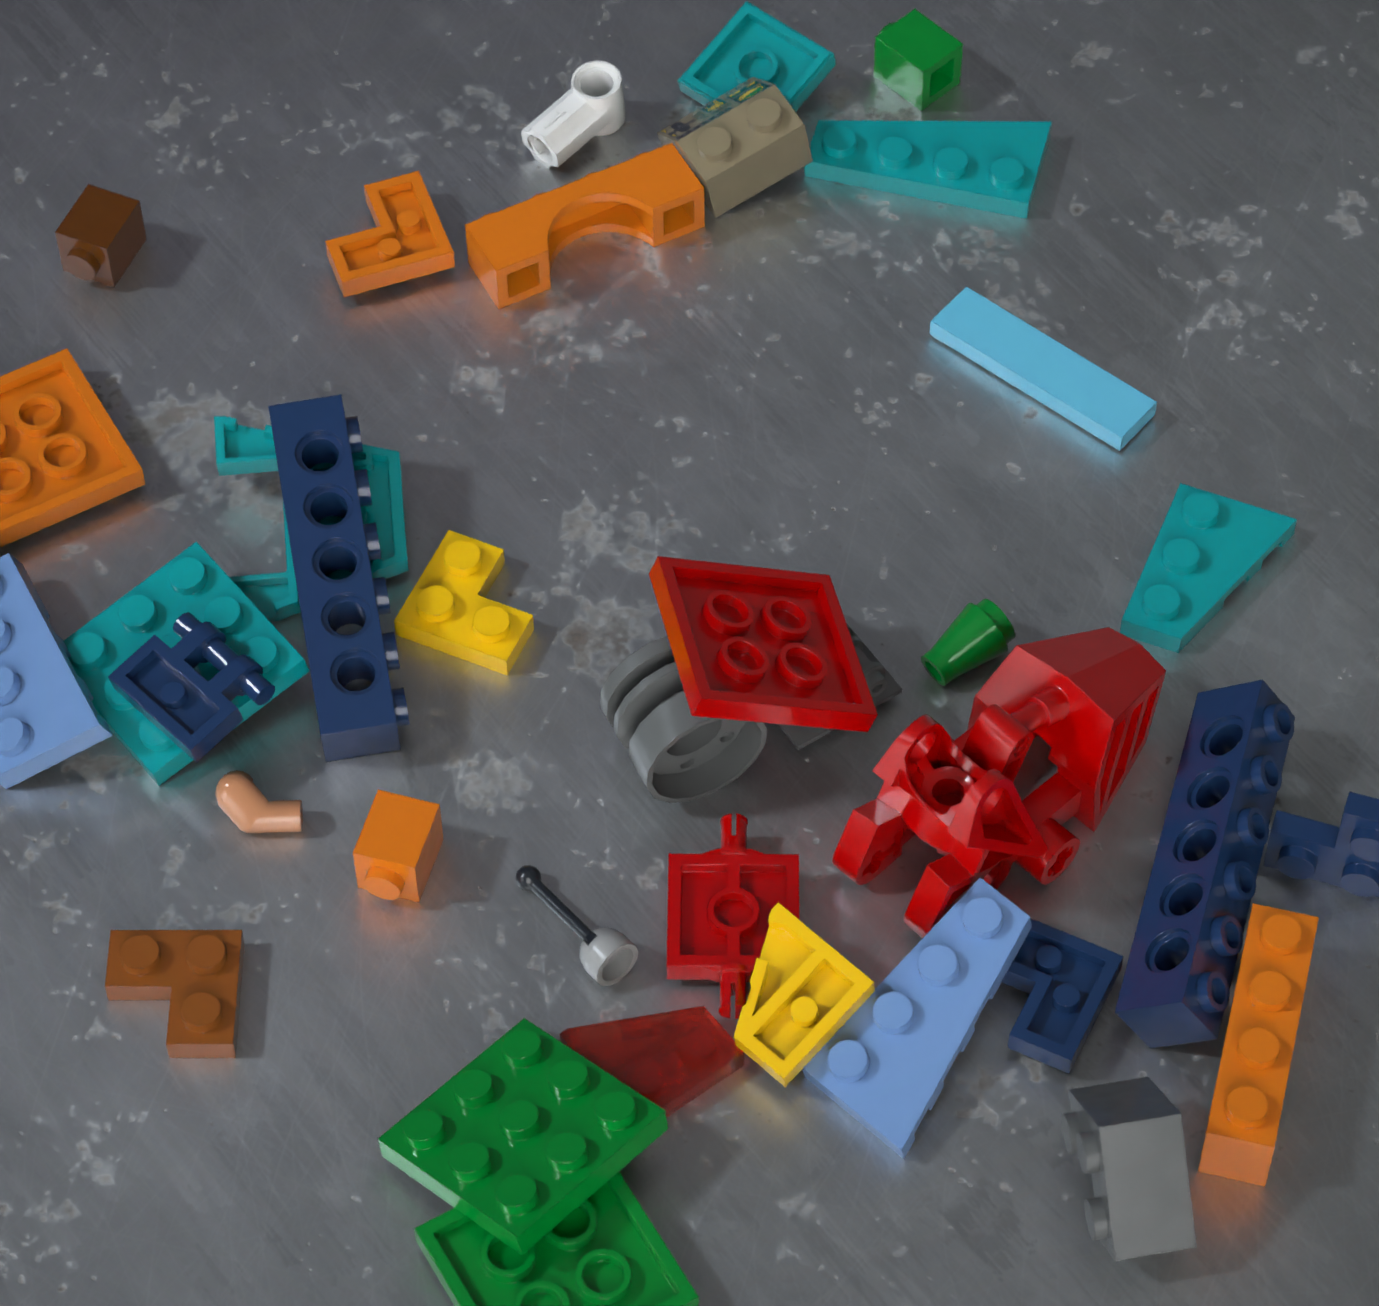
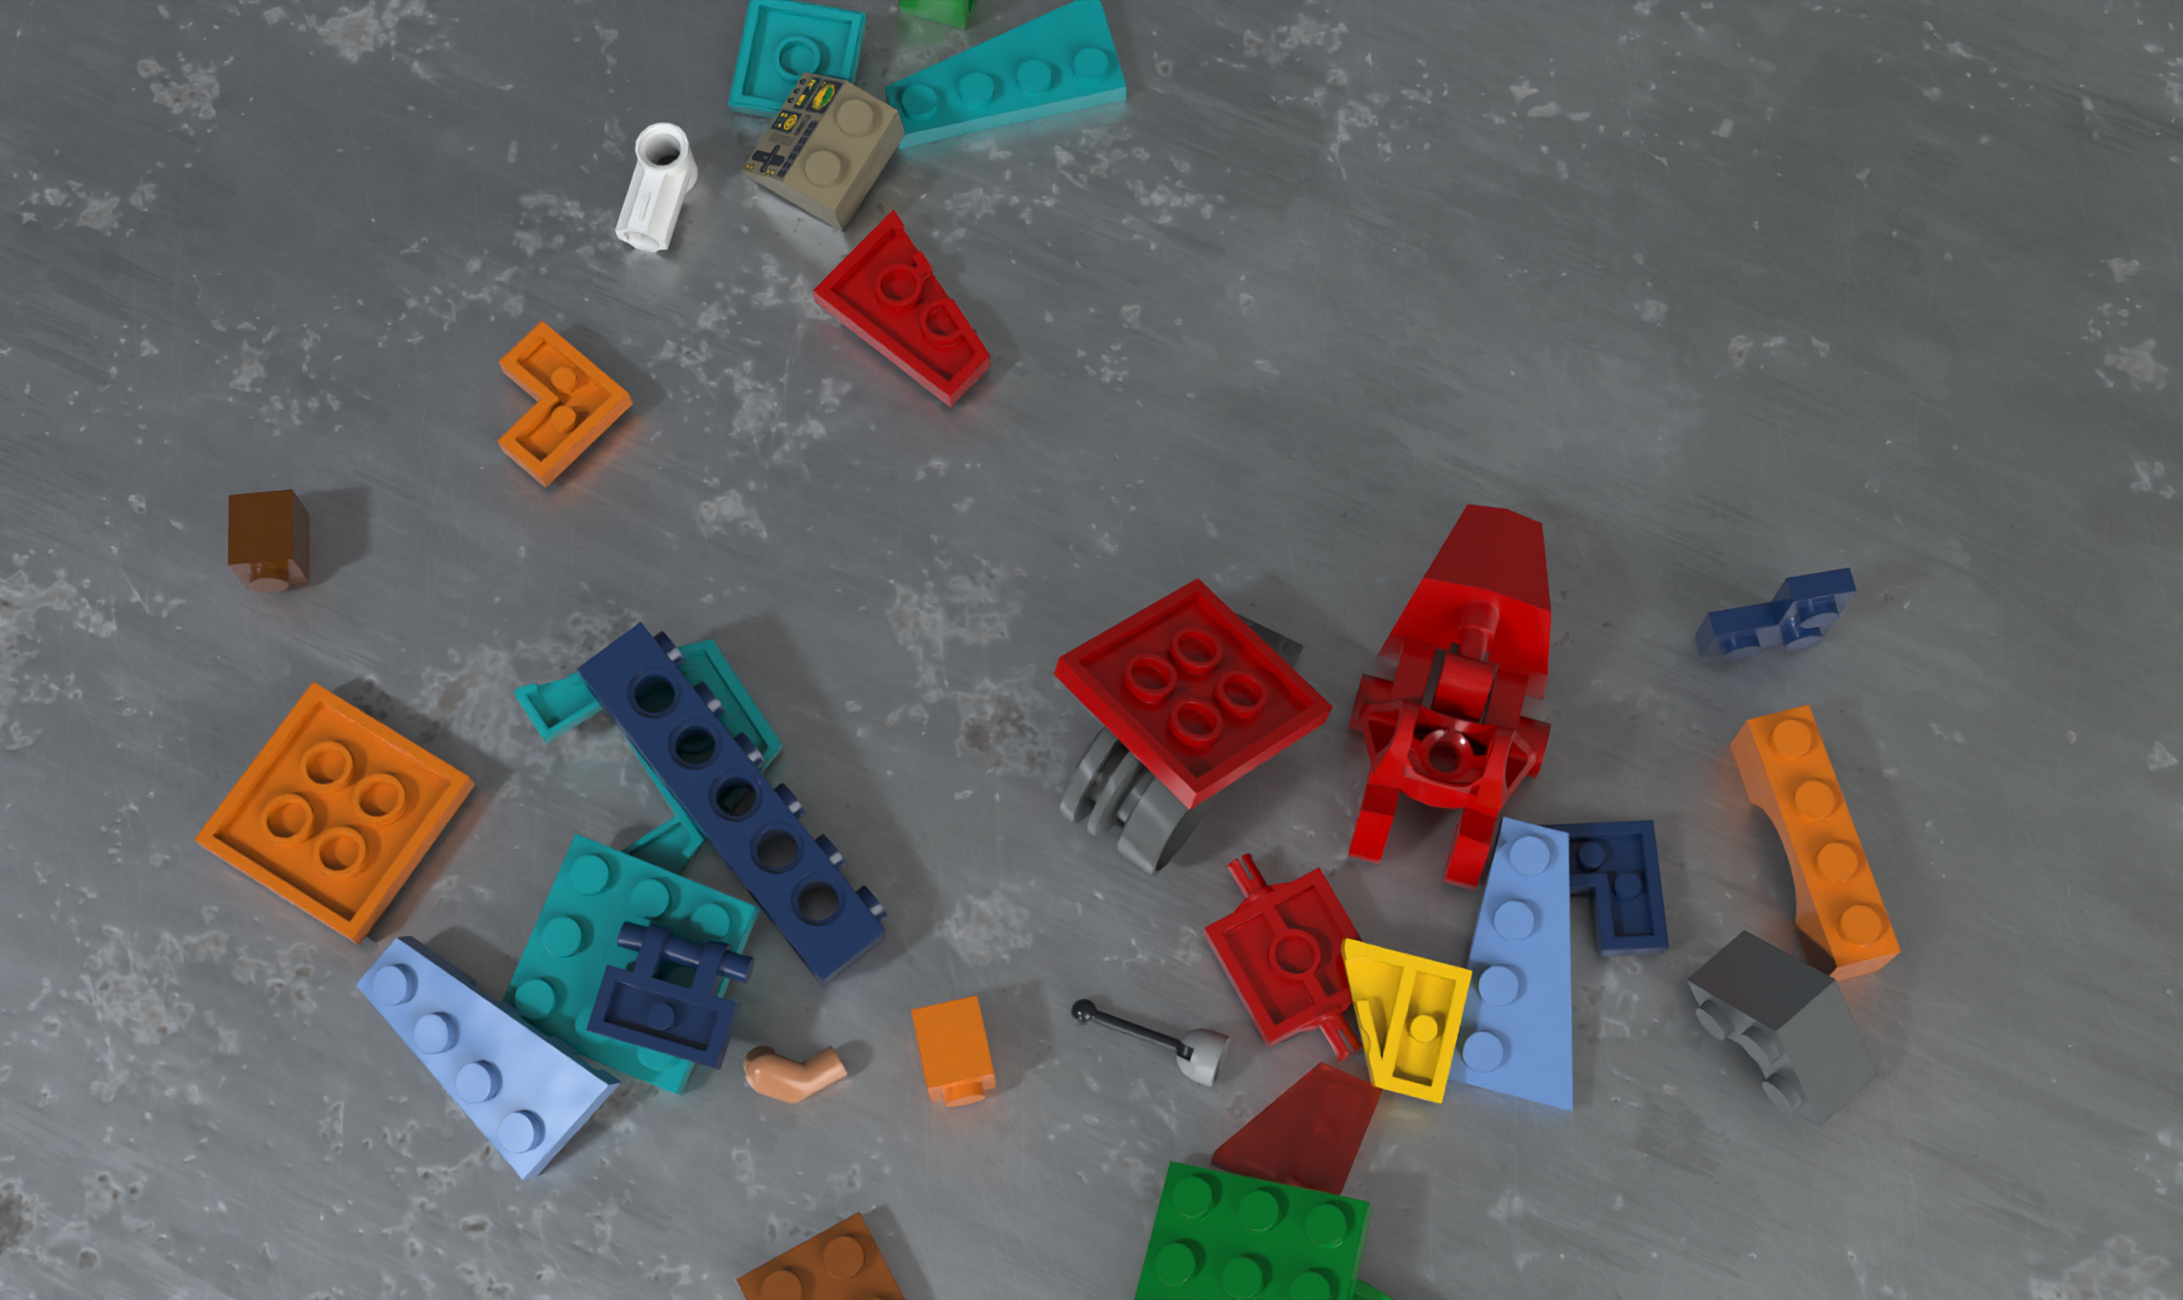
camera: 30 degrees left, 15 degrees up
yellow plate [394,530,534,676] -> none
orange arch [465,143,705,309] -> none
green cone [921,599,1016,686] -> none
medium azure tile [930,287,1157,451] -> none
dark blue brick [1115,679,1295,1048] -> none
teal wing [1120,483,1297,653] -> none
none -> red wing [813,209,991,408]

